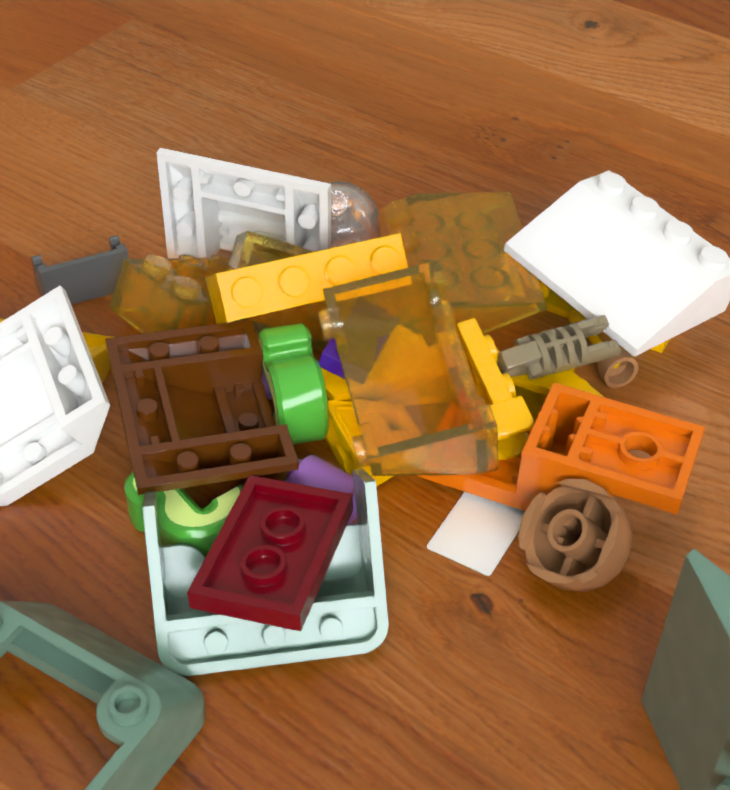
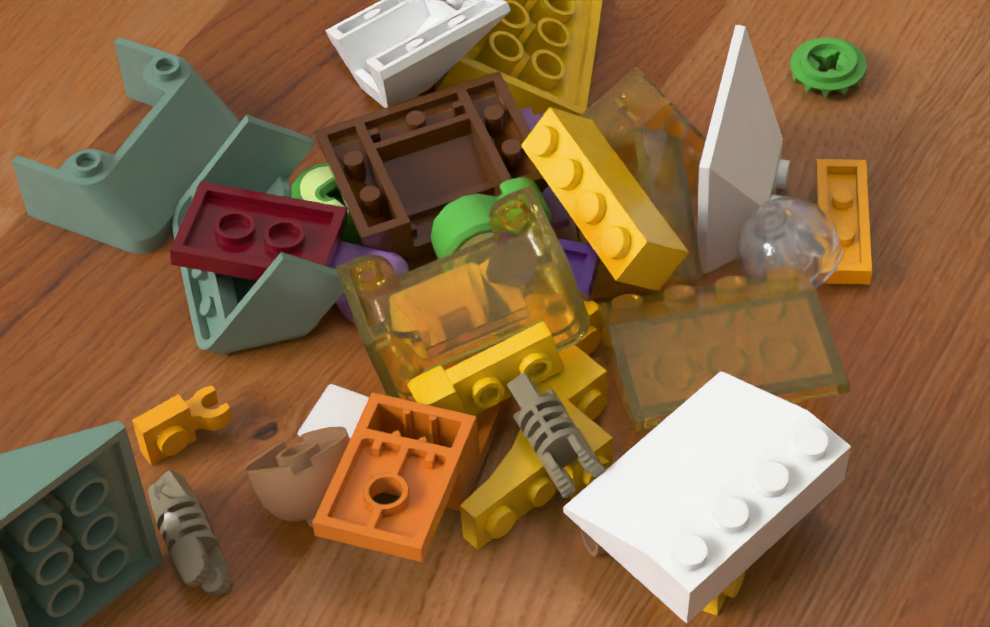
camera: 90 degrees right, 5 degrees up
dark grey hinge [31,235,133,305] -> none
none -> light orange plate [132,386,233,466]
none -> dark tan hinge [148,470,232,596]
none -> bright green gear [790,37,867,98]

